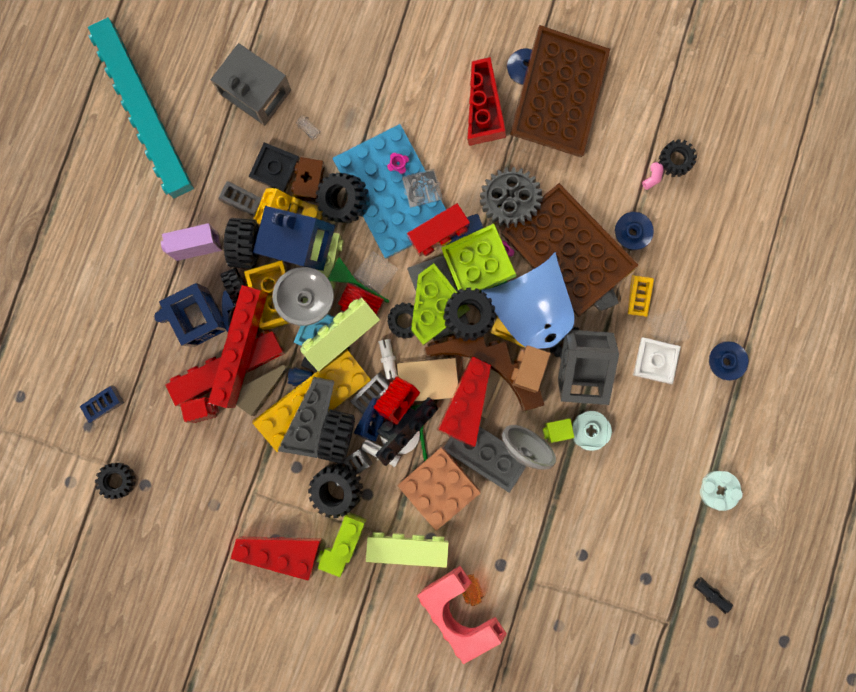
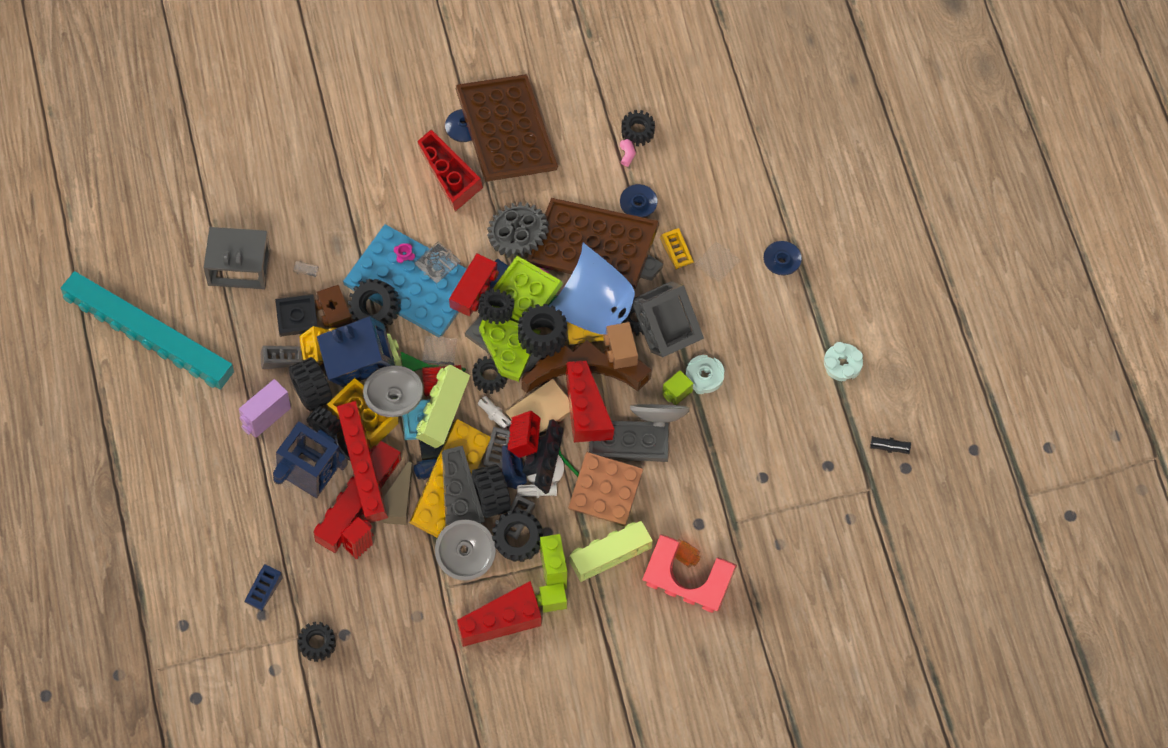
camera: 30 degrees left, 20 degrees down
white tile [633,337,681,384] -> none
none -> light grey dish [435,520,496,580]
none -> black tyre [478,289,514,324]

